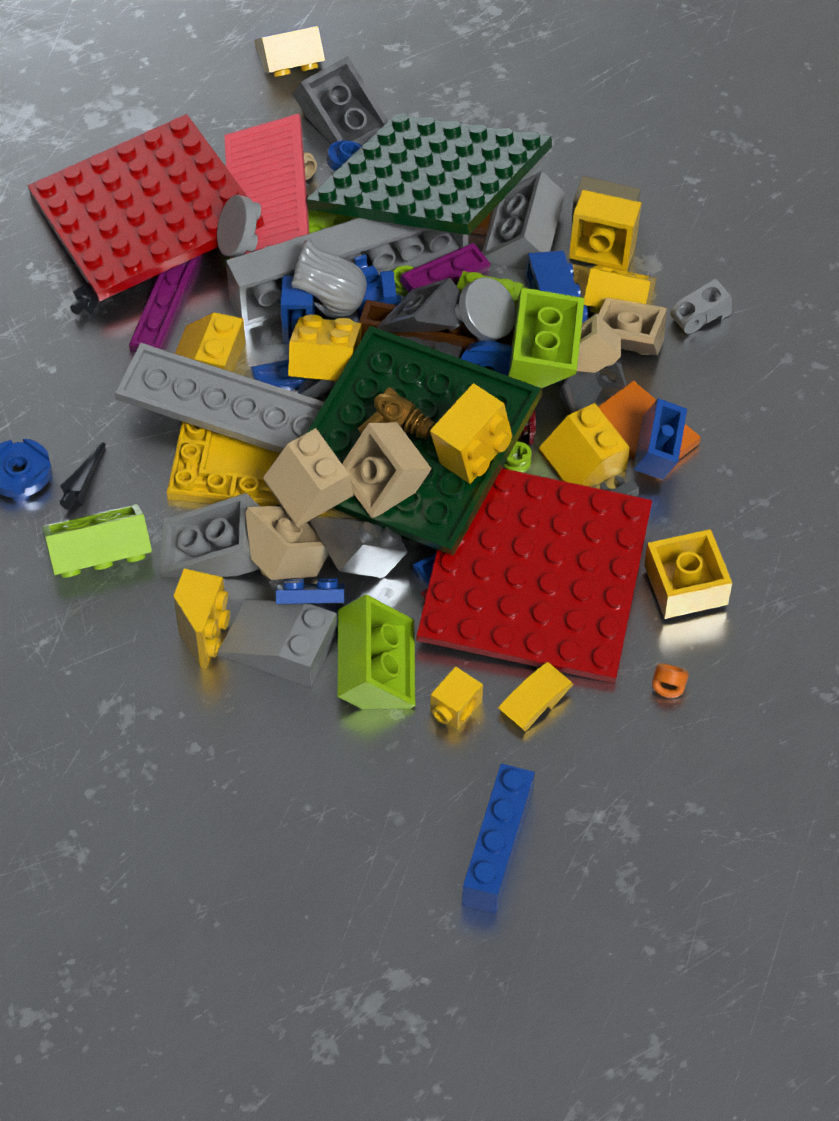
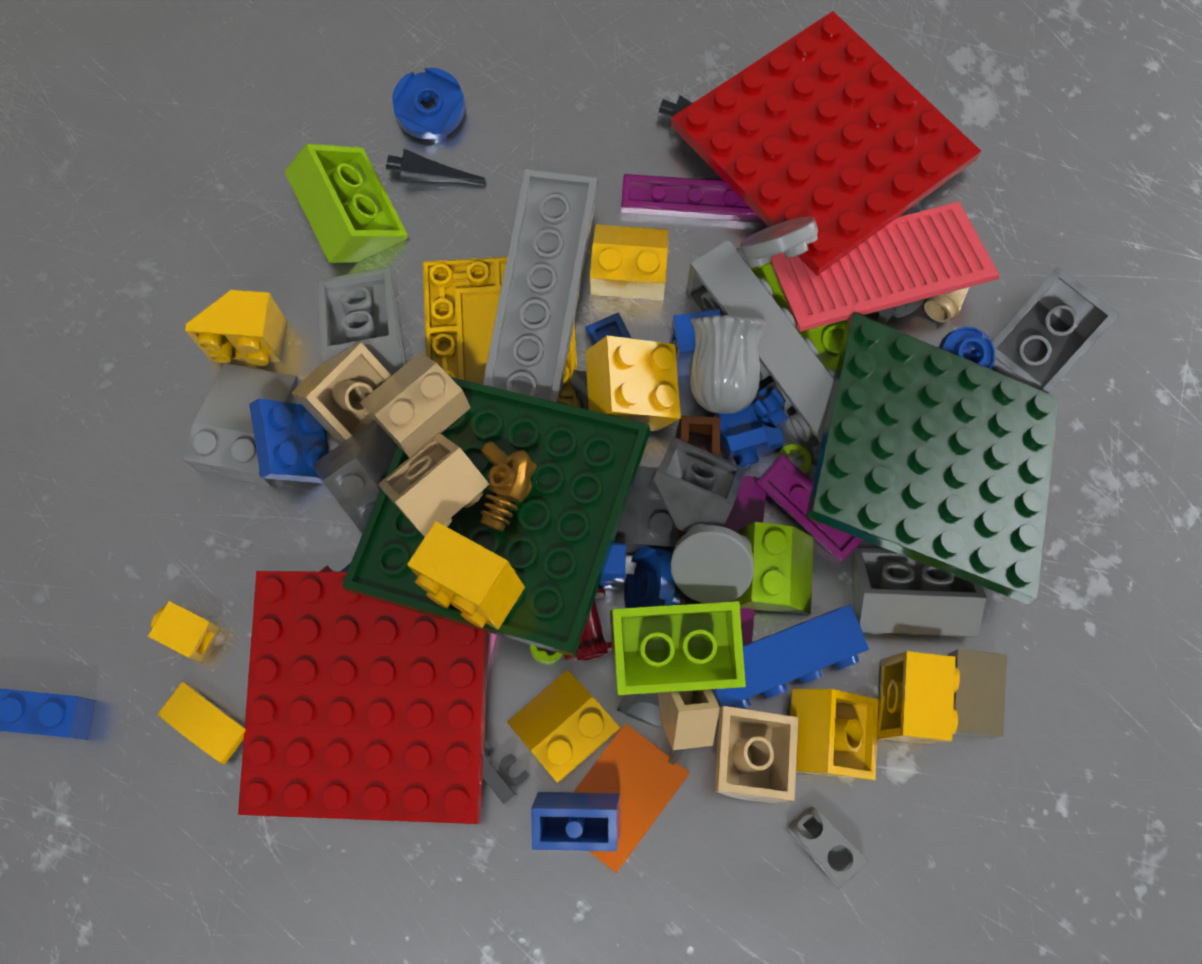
camera: 80 degrees right, 20 degrees up
slope [254,26,325,77] -> none
lime slope [337,594,415,709] -> none
yellow brick [644,529,732,619] -> none
orange tile [652,663,689,698] -> none

